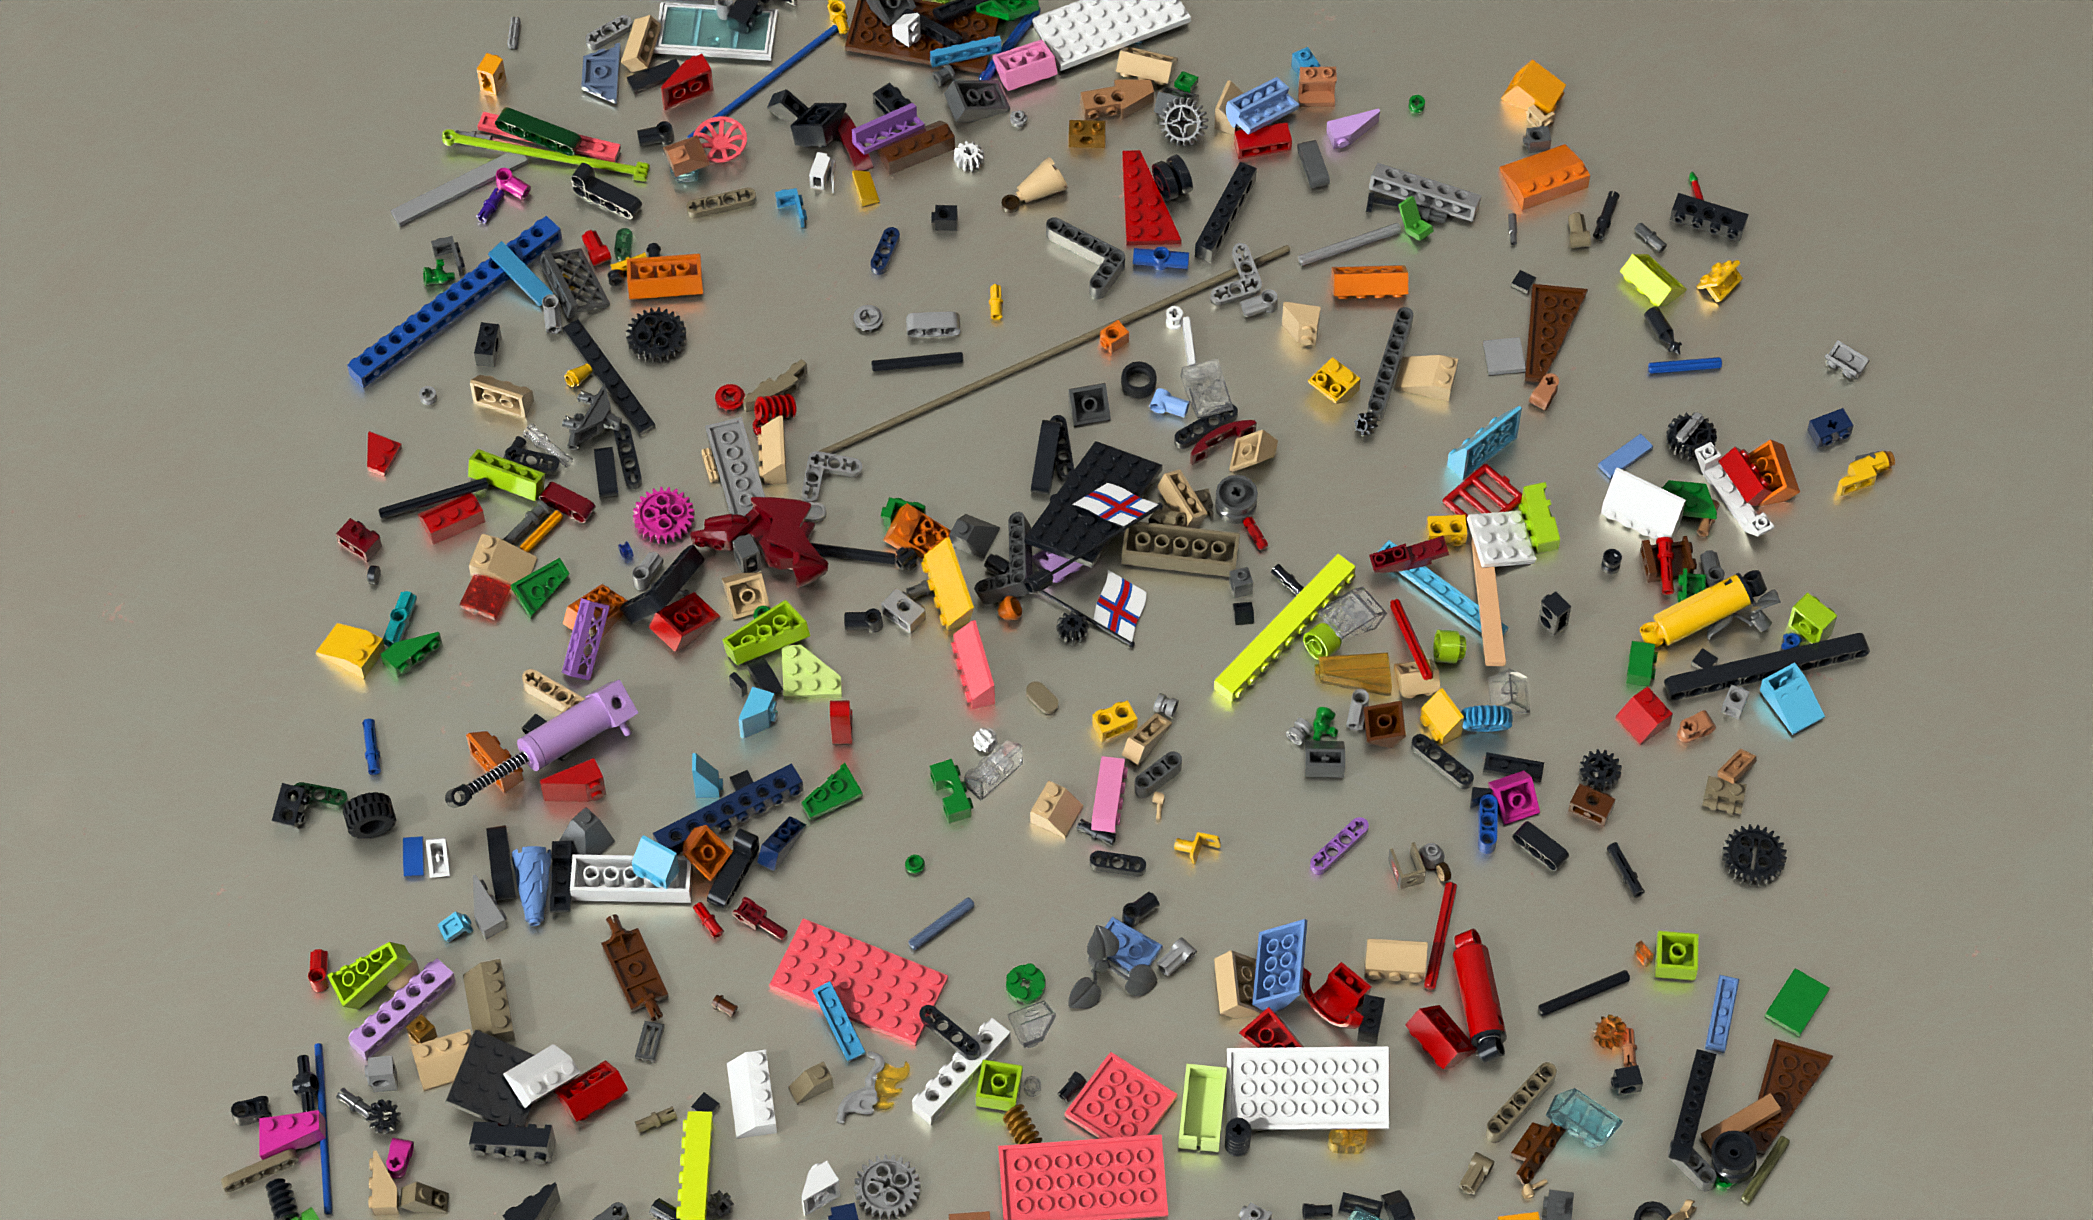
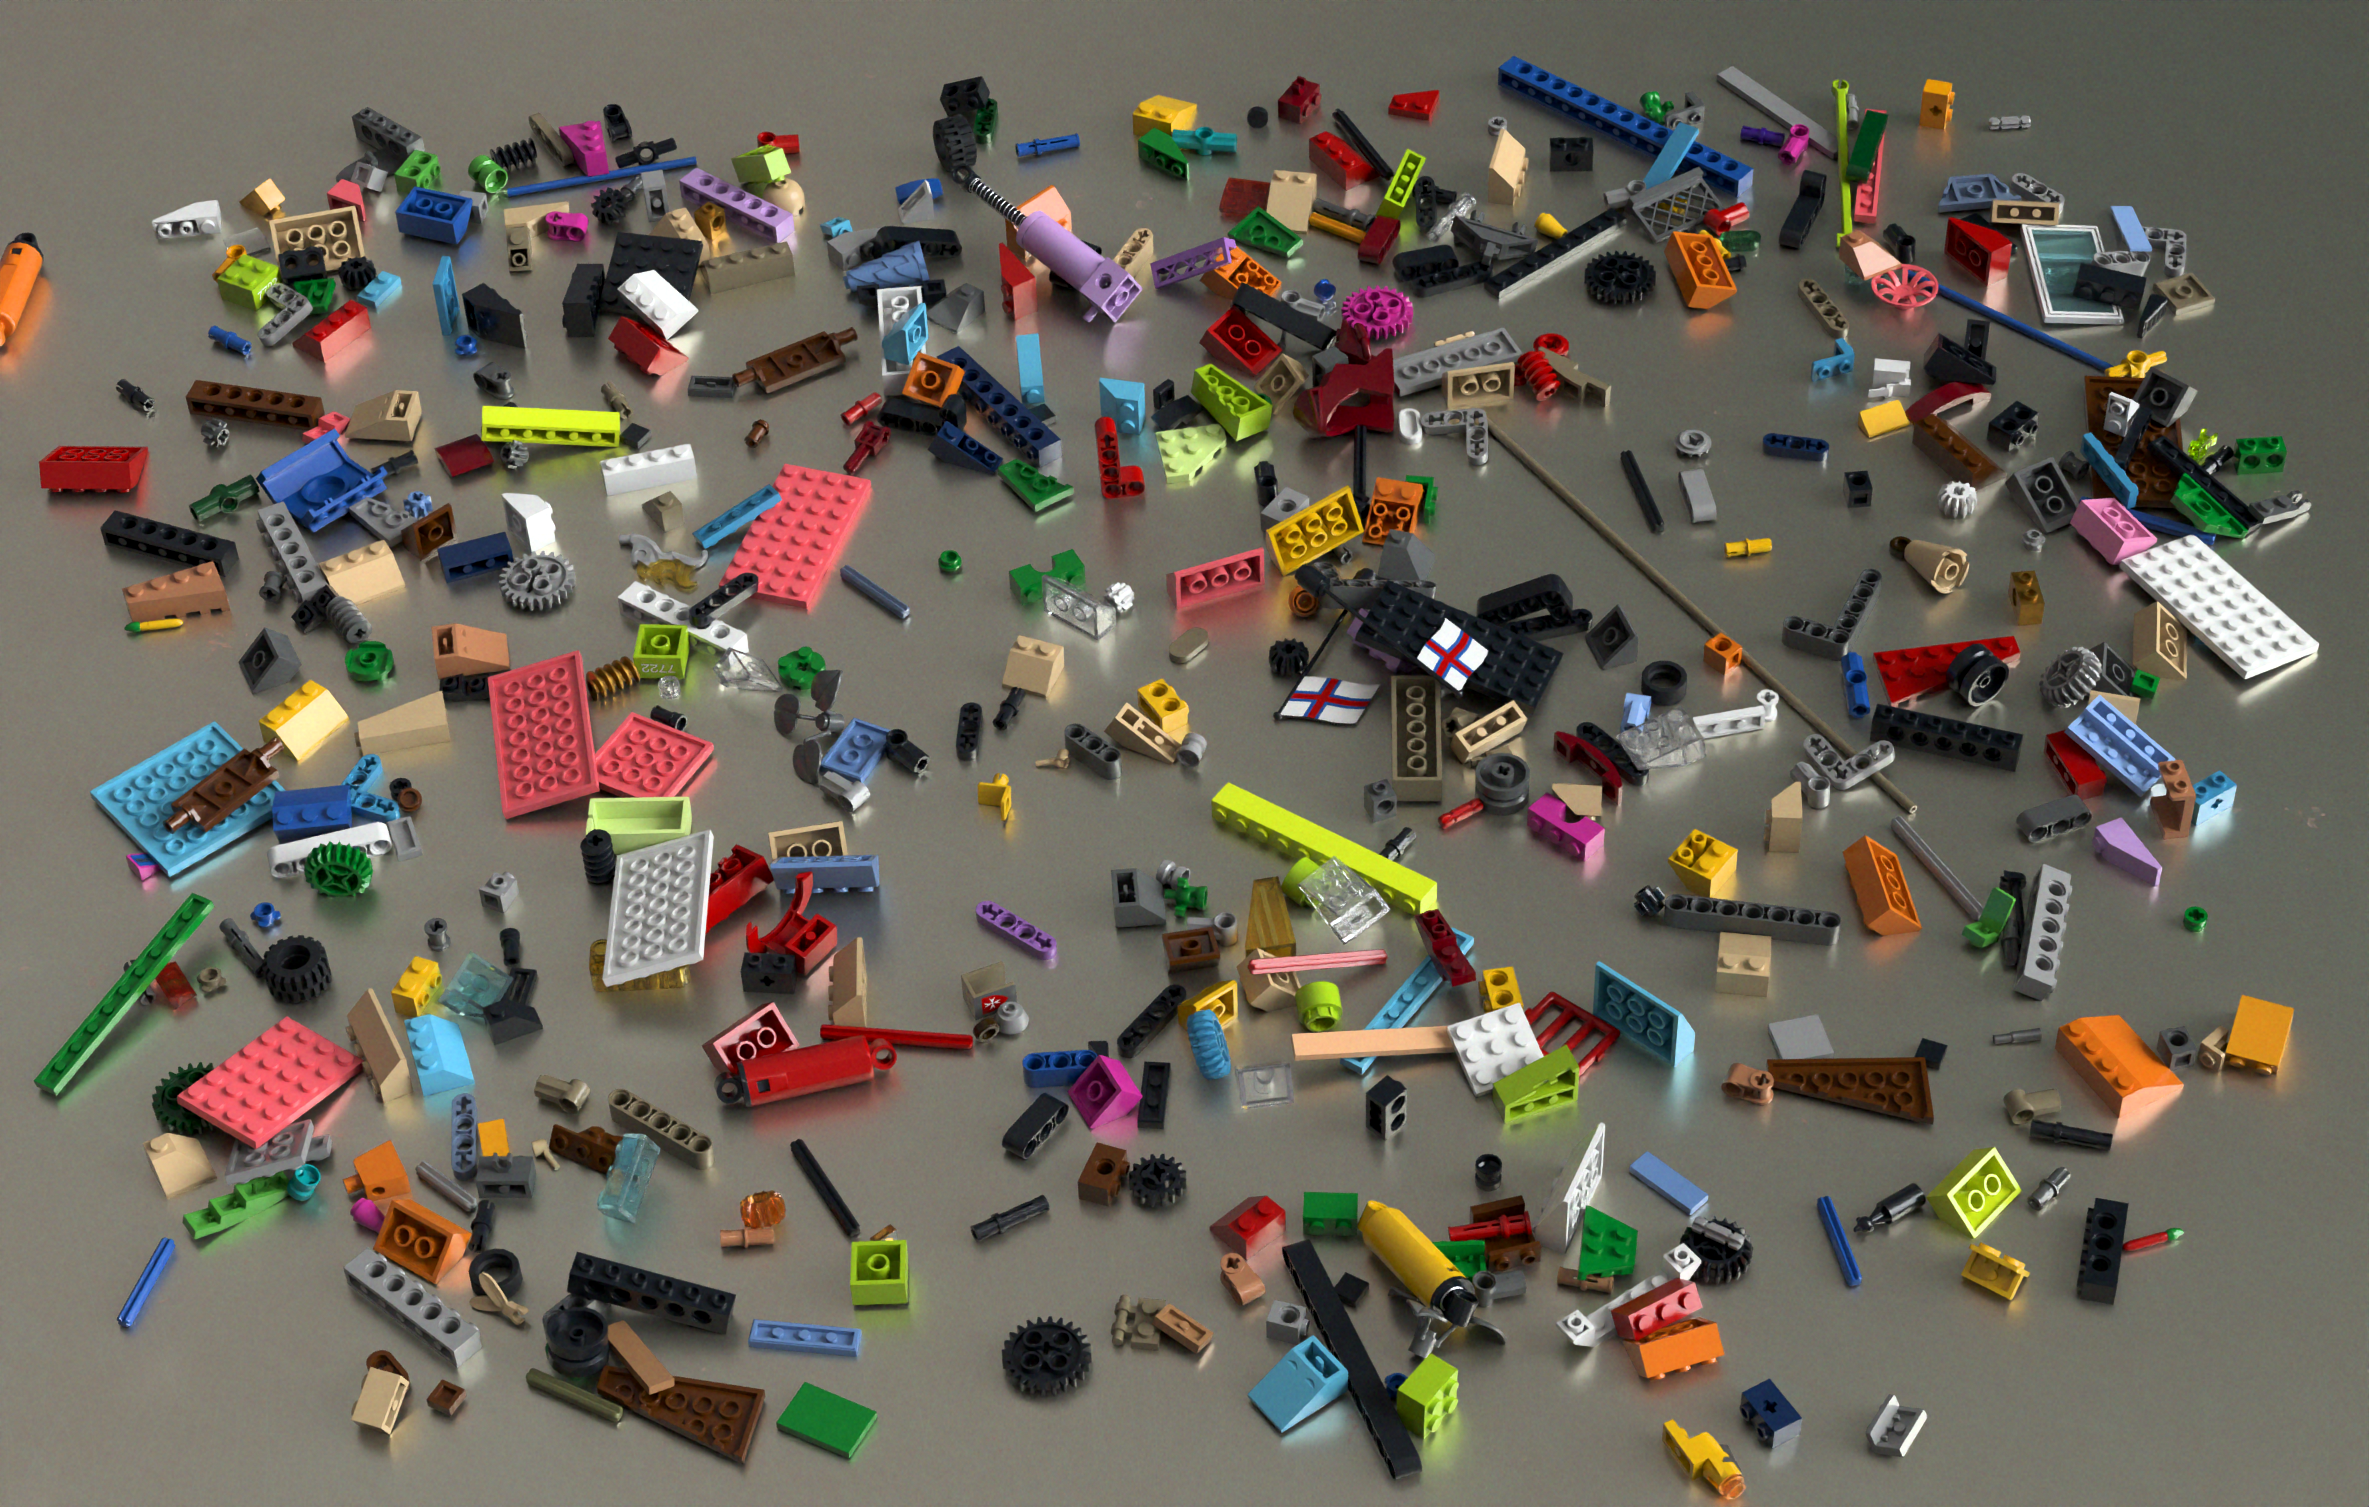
camera: 85 degrees right, 15 degrees down
medium lavender fence [852,103,925,155] -> none
medium nougat brick [1080,80,1154,120] -> none
bright pink brick [1091,756,1128,833] -> none
black slope [1233,602,1254,625] -> none
black brick [1611,1065,1643,1096] -> none
none -> dark pink arch [1527,792,1605,862]

